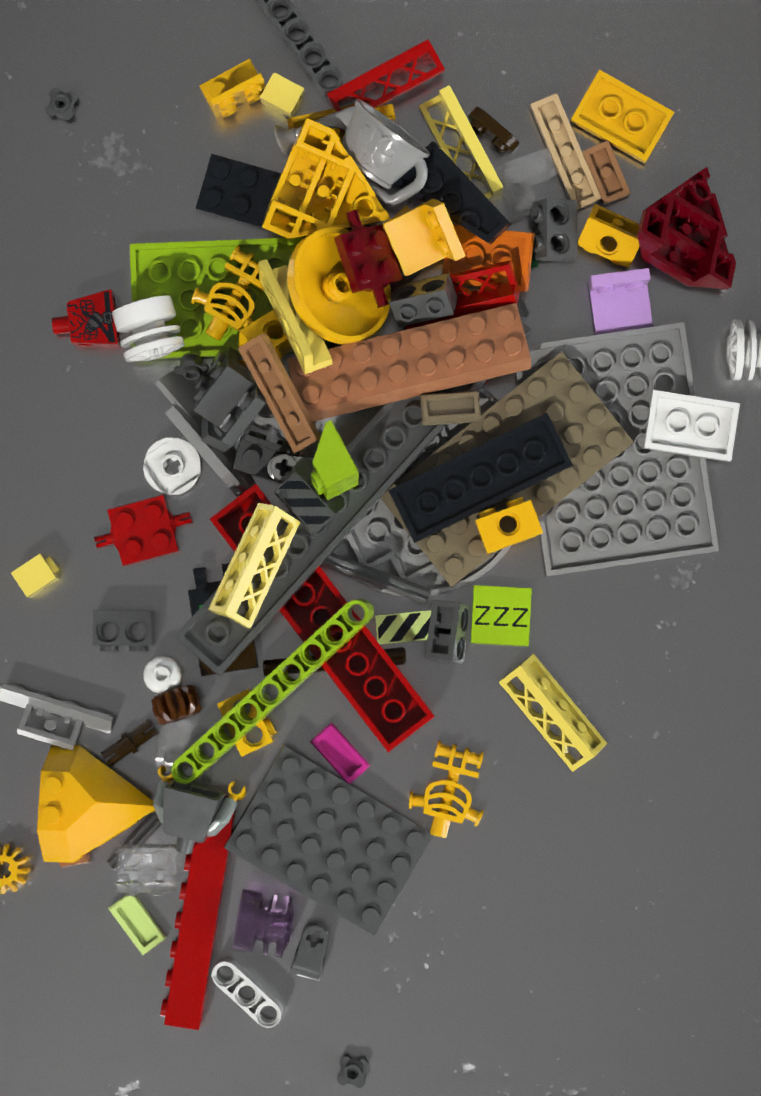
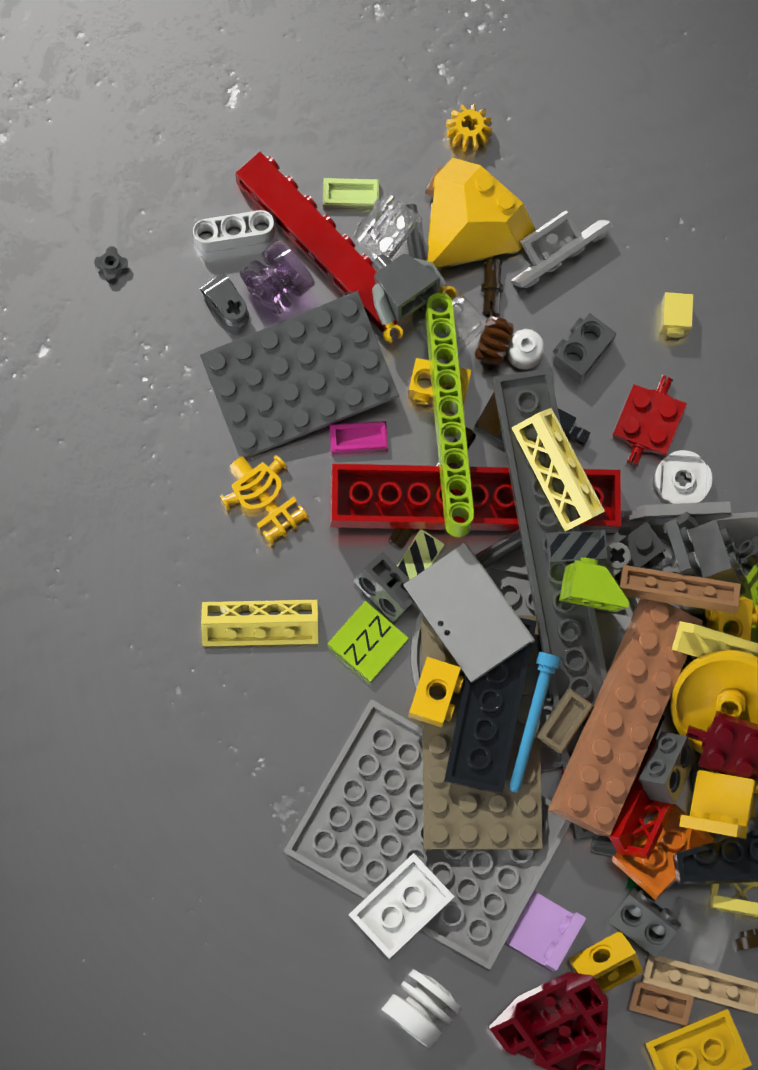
camera: 120 degrees right, 10 degrees down
none -> light grey container [403,542,535,683]
none -> dark azure piece [509,652,562,792]

